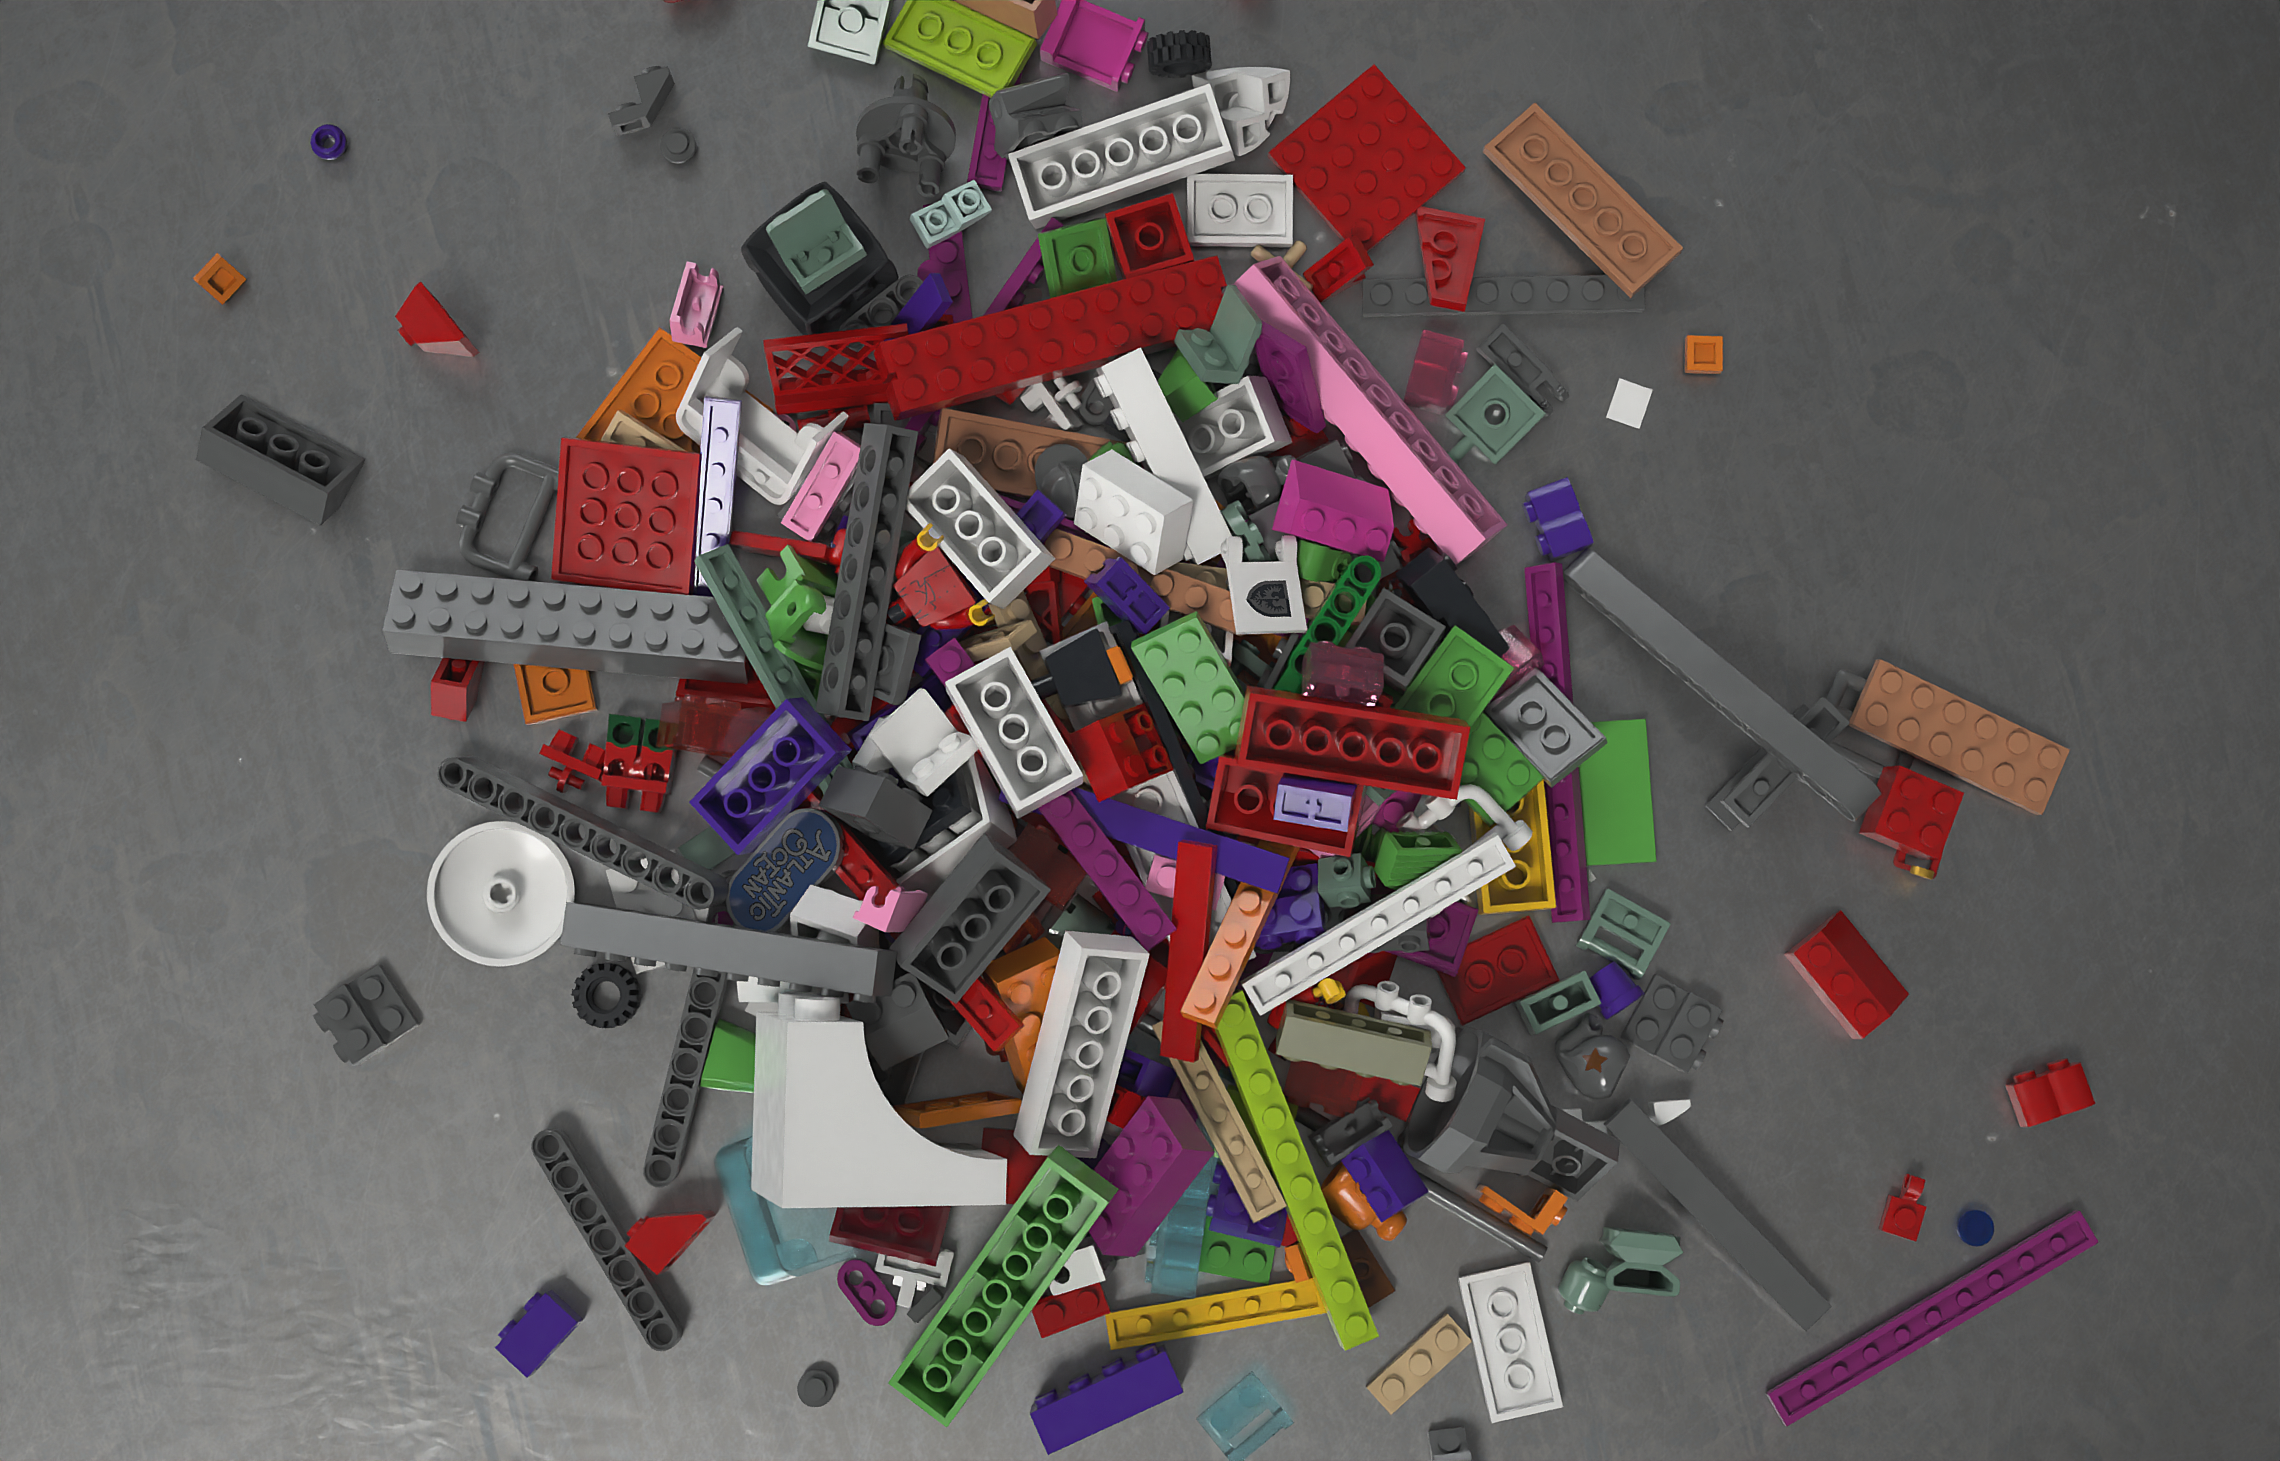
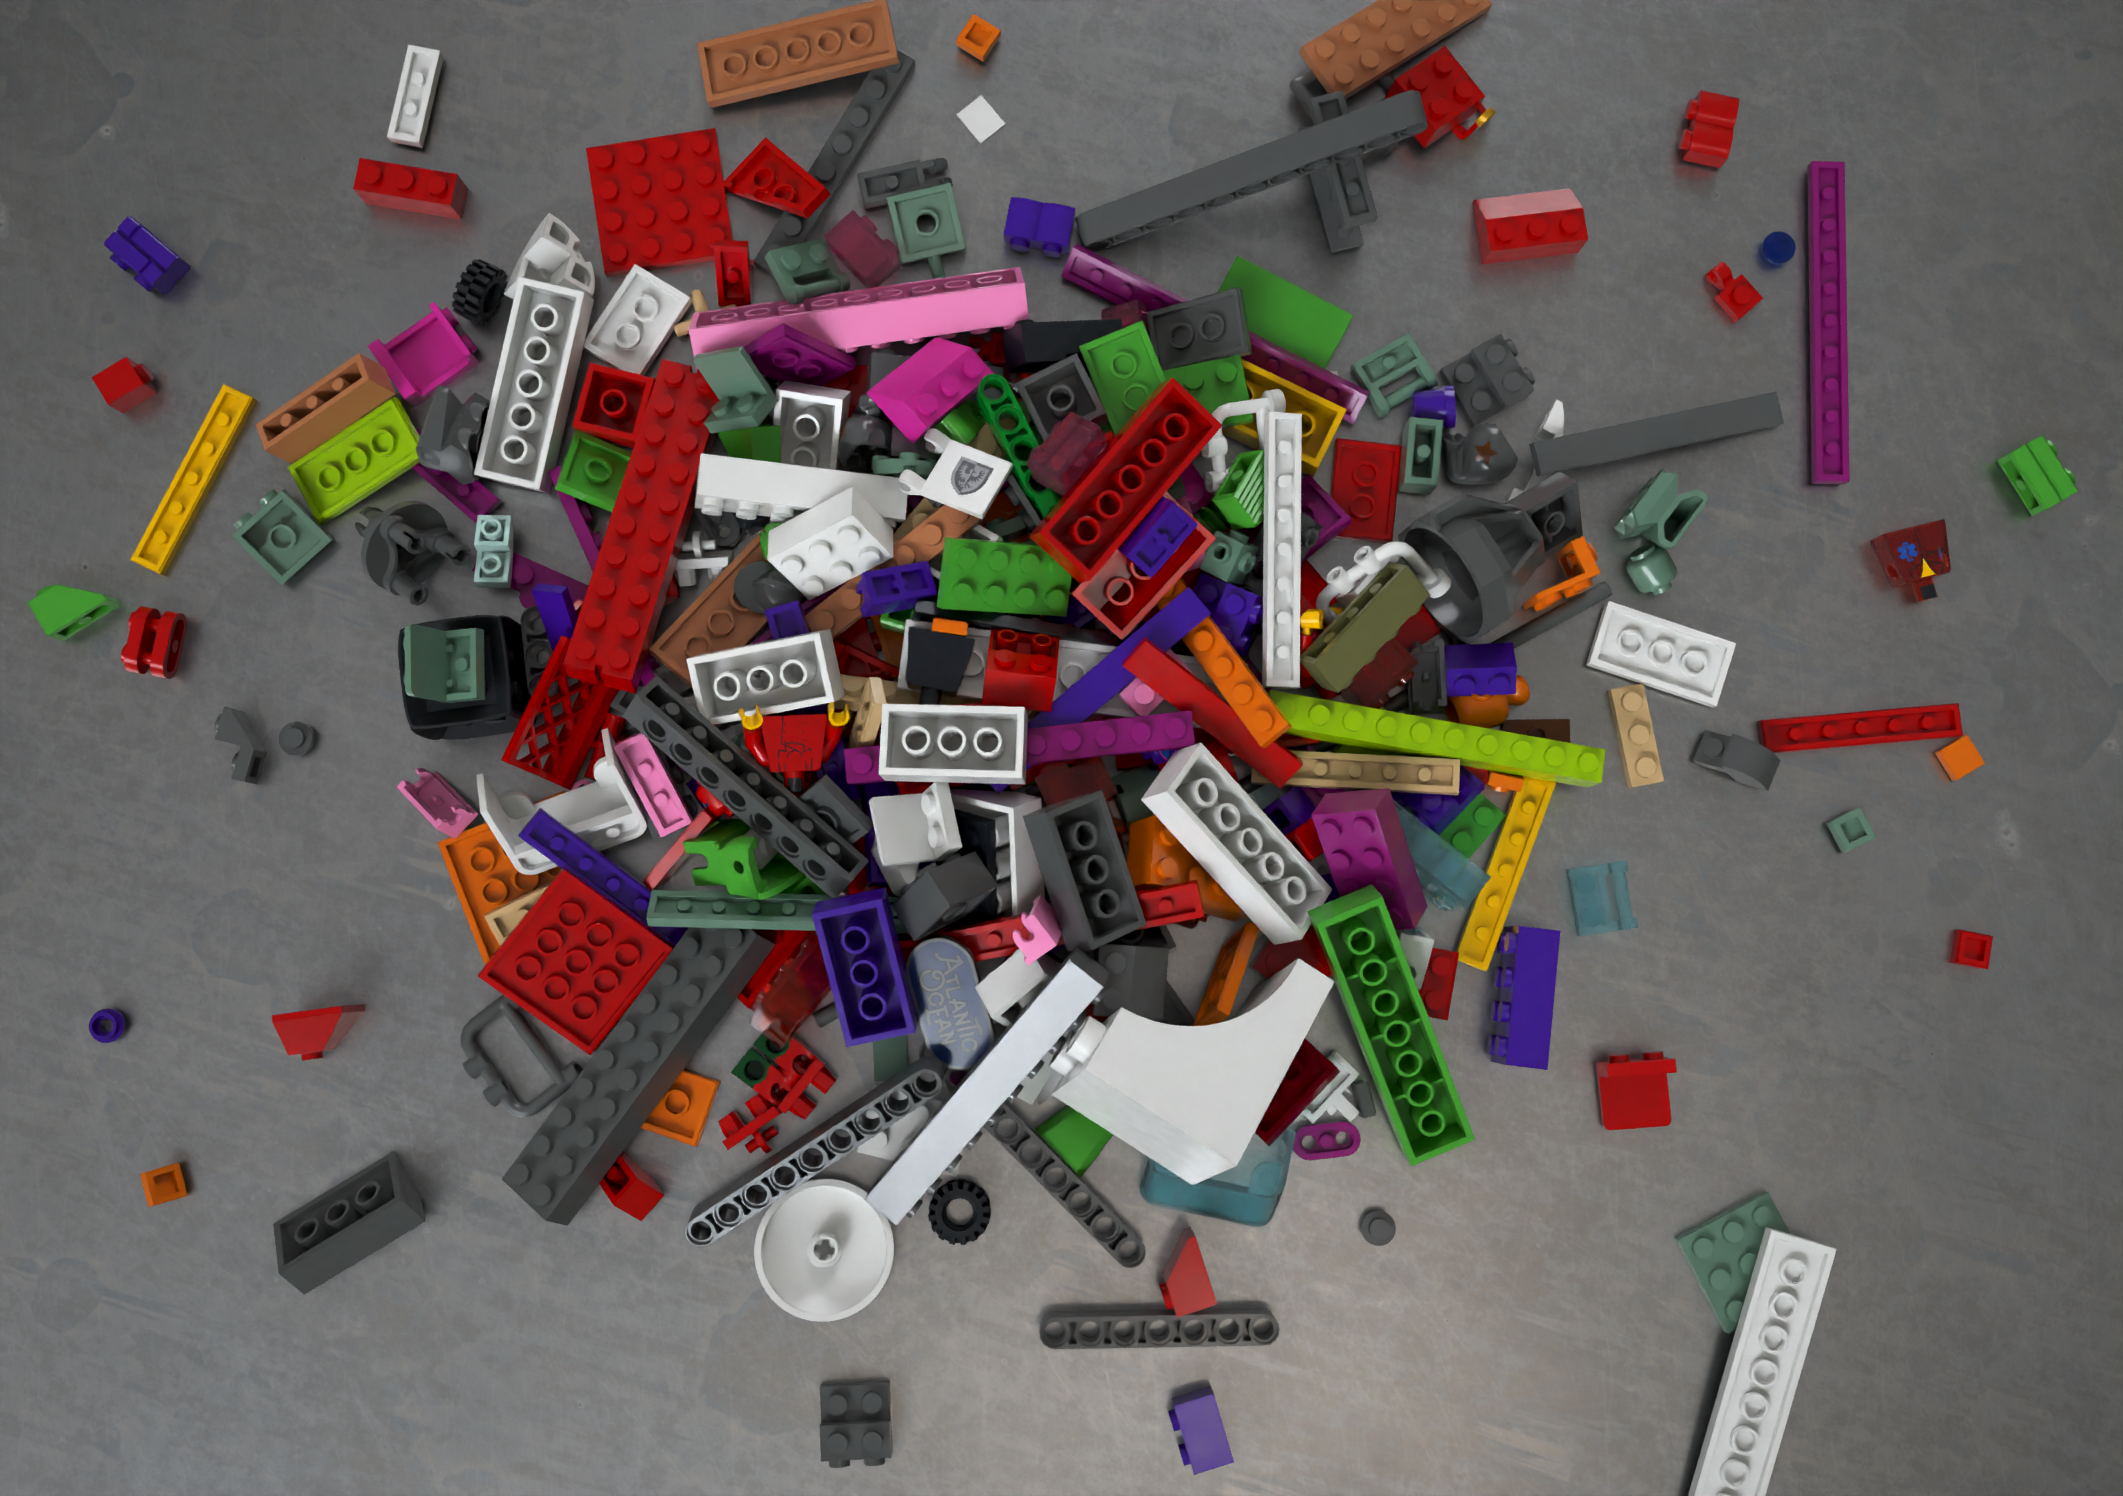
camera: 60 degrees left, 0 degrees up
none -> sand green plate [764,238,850,305]

